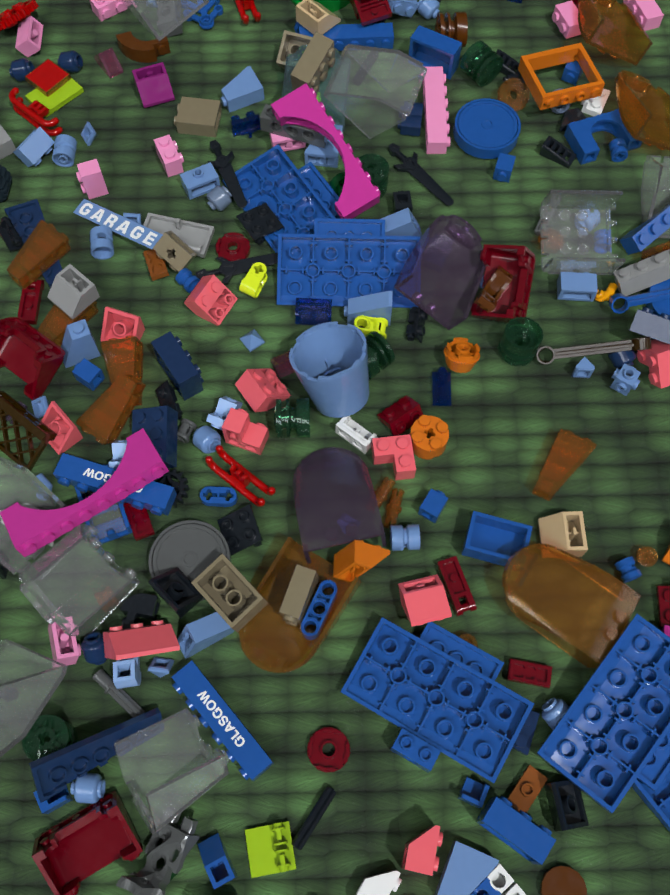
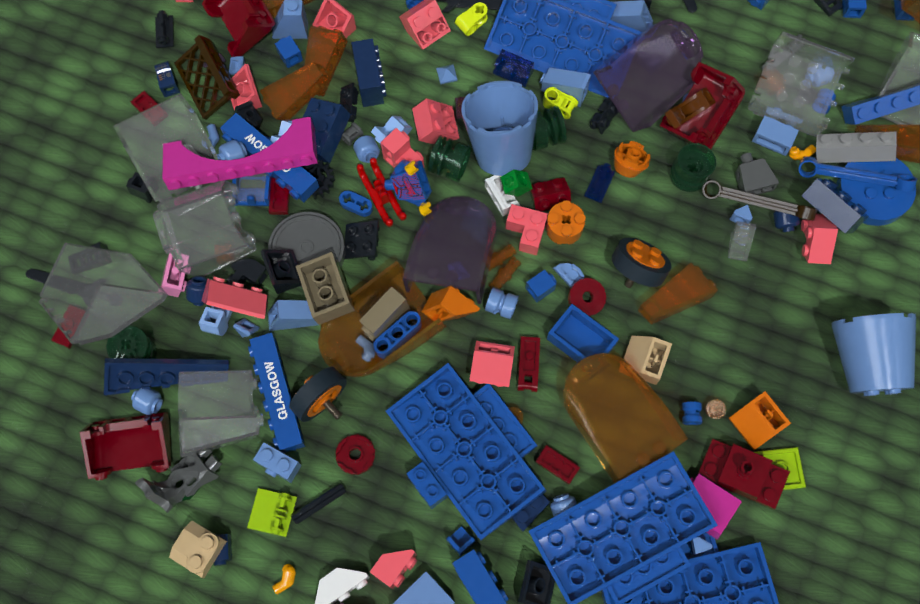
camera: 25 degrees right, 5 degrees up
blue panel [33,788,73,814] -> none
dark grey axle [93,669,145,718] -> none
blue slope [198,833,238,889] -> none
dark orange plate [507,765,548,813] -> none
blue wheel [609,138,628,162] -> none
medium blue brick [610,363,641,396] -> none
none -> medium blue head [217,140,247,160]
none -> black brick [233,101,262,130]
none -> medium blue brick [253,442,301,483]
none -> black wheel [289,366,347,422]
none -> sand blue arm [355,335,375,362]
none -> blue torso [384,159,432,216]
none -> green brick [500,169,532,197]
none -> medium blue plate [553,263,584,287]
none -> dark red tile [568,278,606,316]
none -> black wheel [611,238,672,288]
none -> clear slope [728,221,756,261]
none -> dark grey torso [735,153,779,195]

